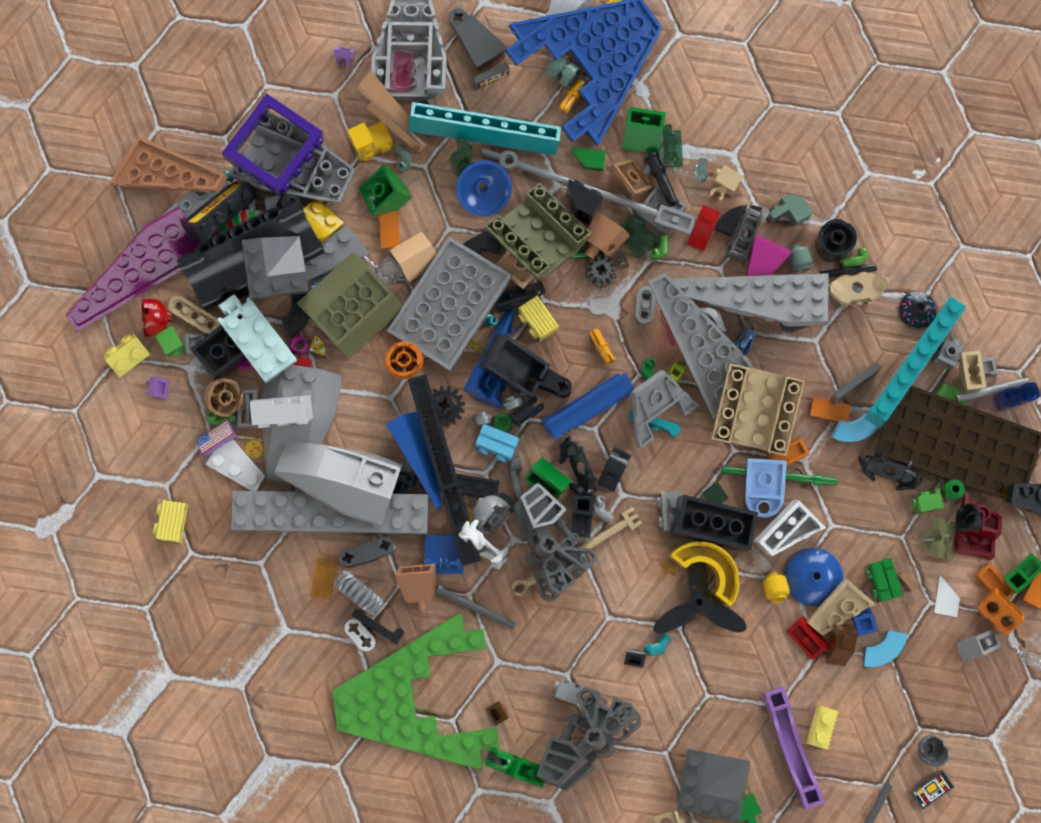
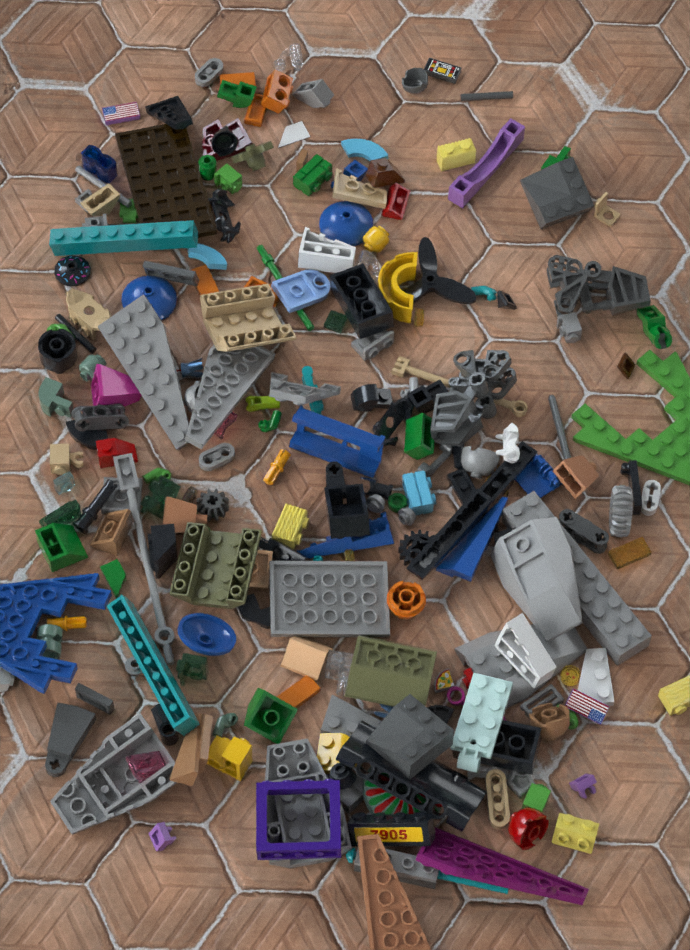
camera: 125 degrees left, 20 degrees down
none -> blue dish [121,275,177,320]

